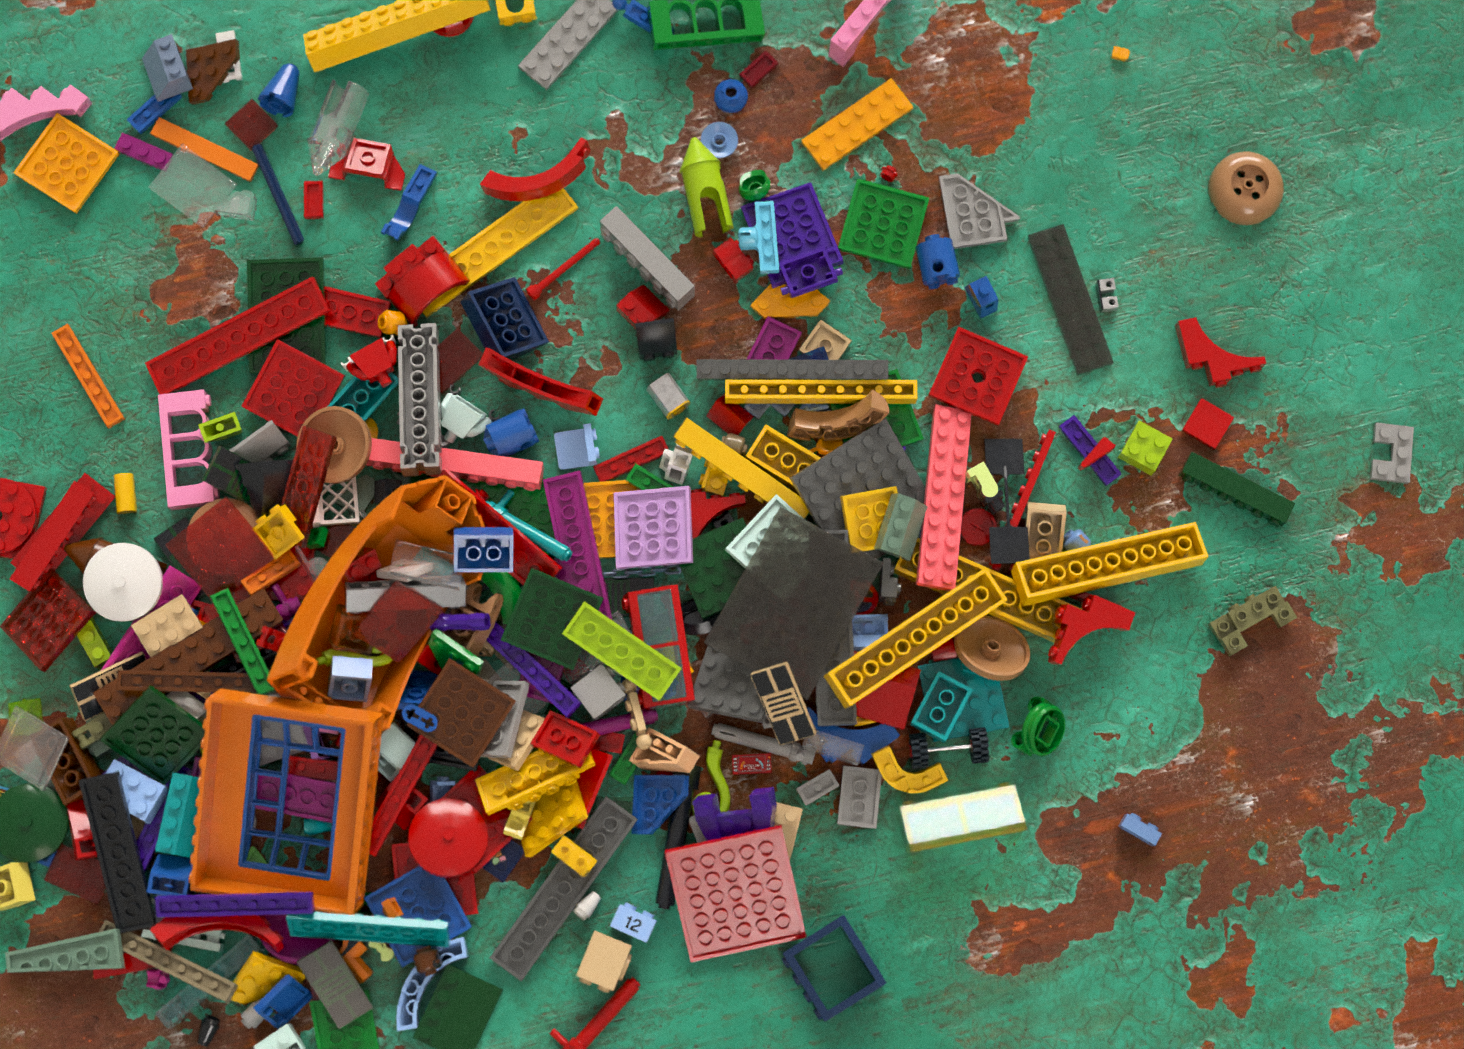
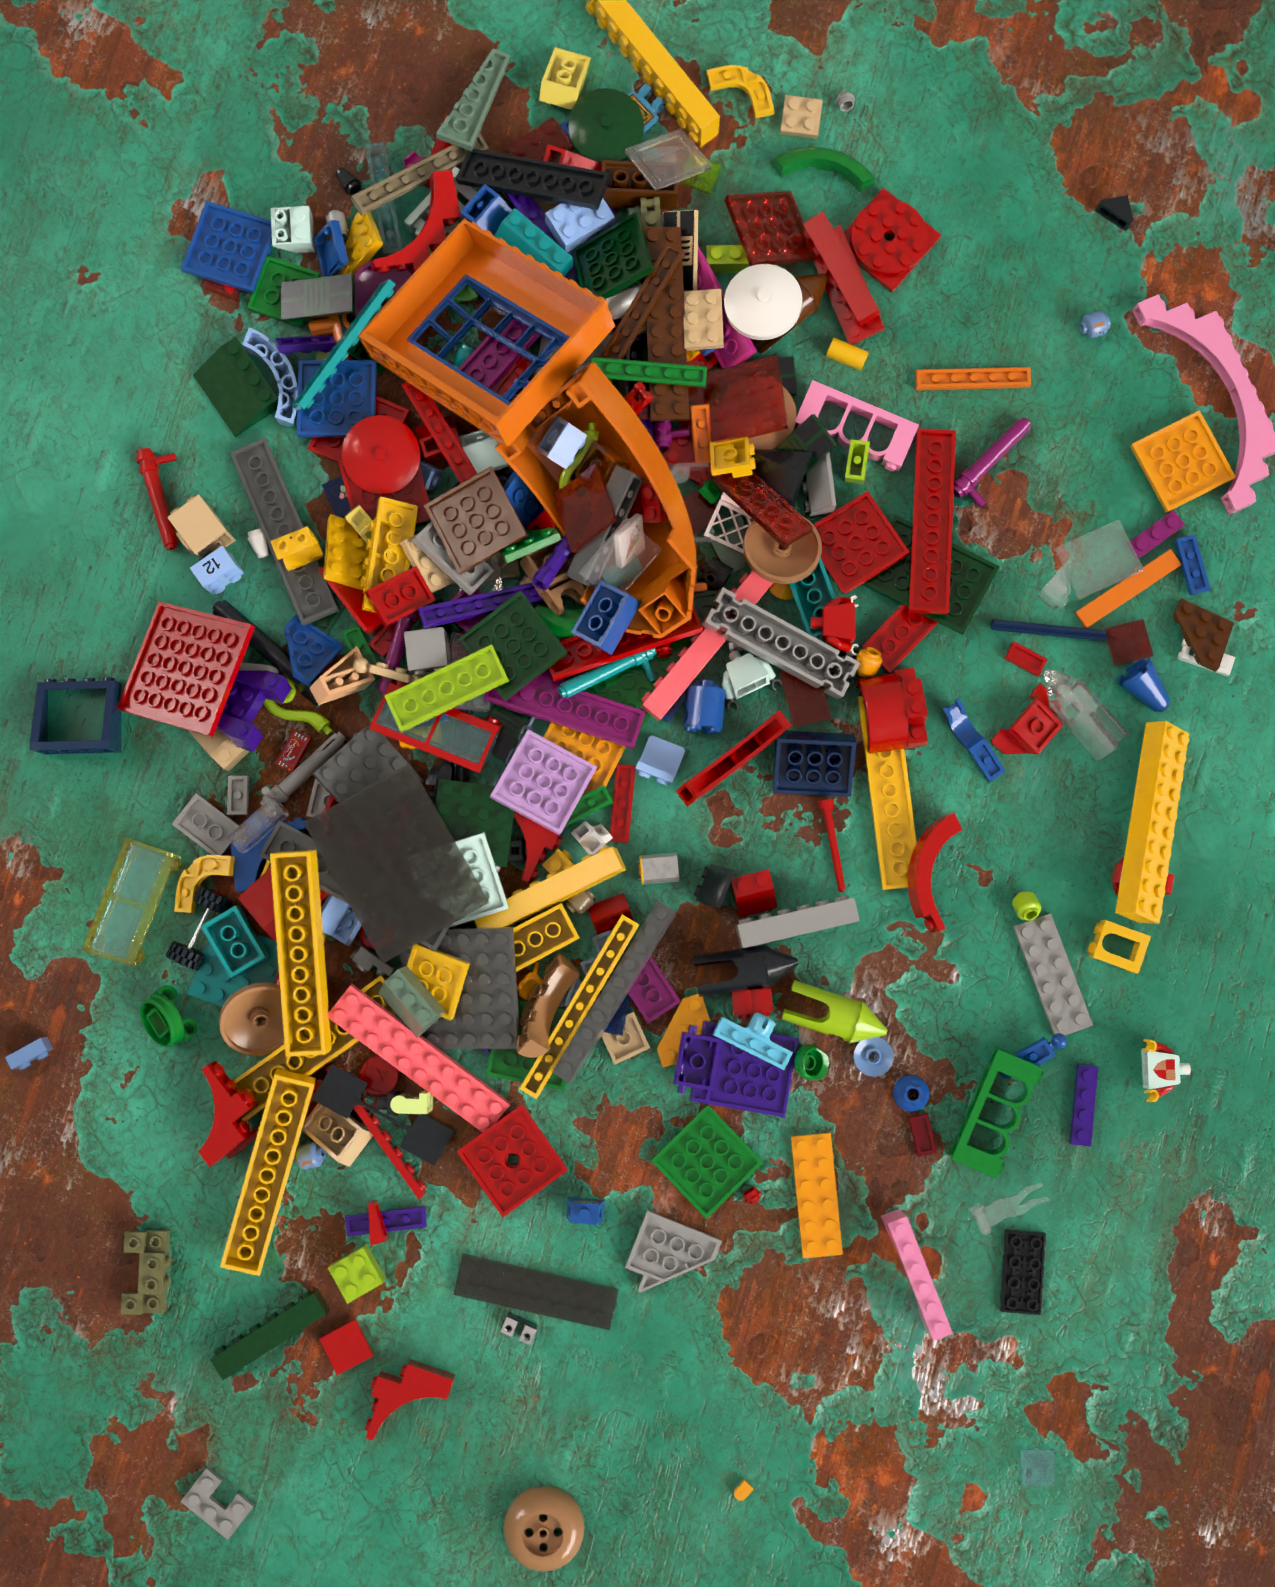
camera: 125 degrees right, 5 degrees up
sand blue slope [142,34,193,102] -> none
dark purple plate [155,892,315,917] -> none
orange plate [381,897,404,918] -> none
blue beam [402,704,438,732] -> none
reddish brown head [413,945,442,976] -> none
black tile [750,662,817,745] -> none
blue cylinder [915,234,960,289] -> none
none -> dark purple plate [275,335,337,355]
none -> black piece [693,944,798,997]
none -> magenta cylinder [954,417,1031,507]
none -> lime head [1012,891,1042,921]

